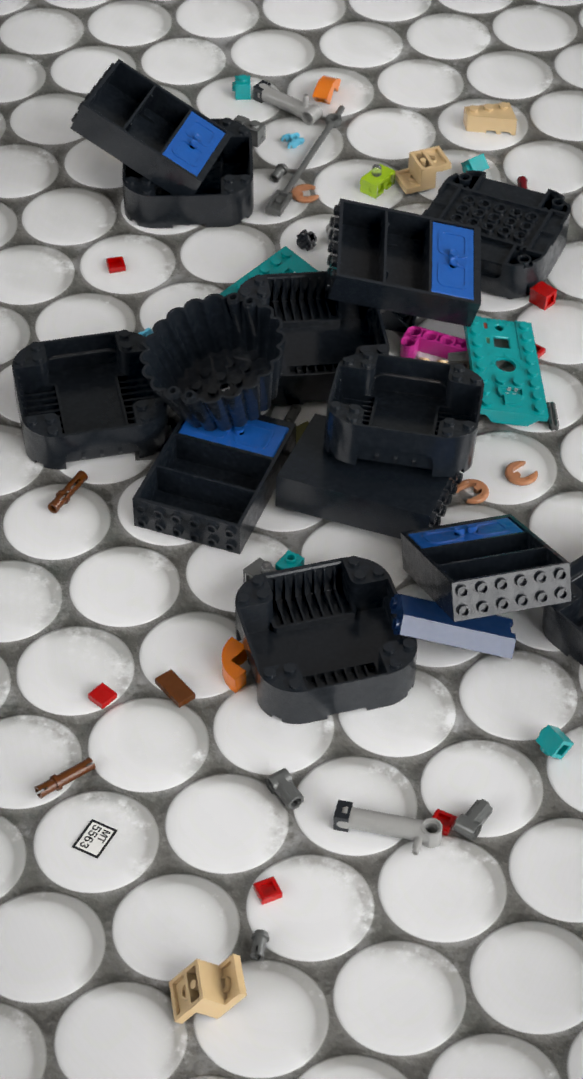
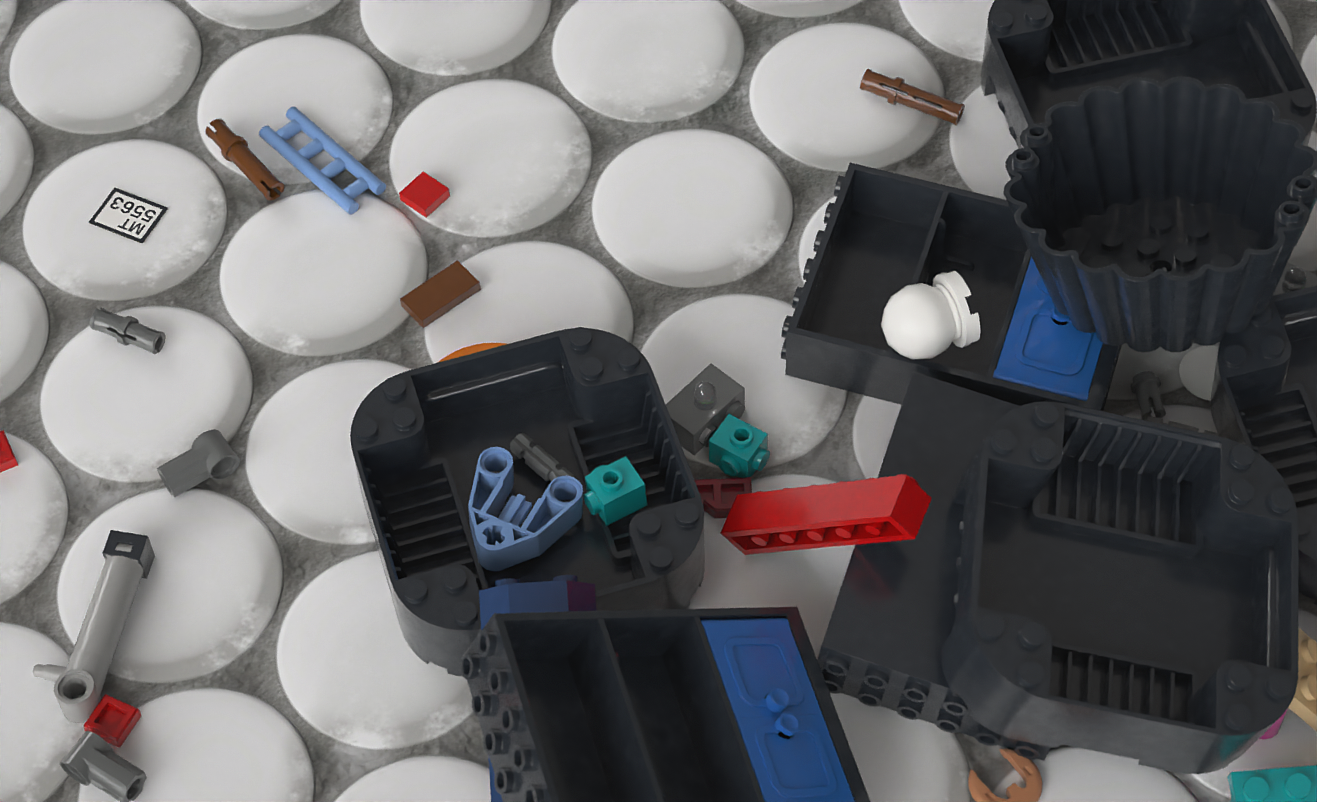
camera: 90 degrees right, 10 degrees up
none -> dark grey pin [90,307,166,354]
none -> medium blue bar [259,107,386,215]
none -> medium blue connector [468,447,583,571]
none -> dark grey axle [510,433,575,482]
none -> teal brick [583,456,647,526]
none -> red brick [720,474,932,555]
none -> white tile [881,271,981,359]

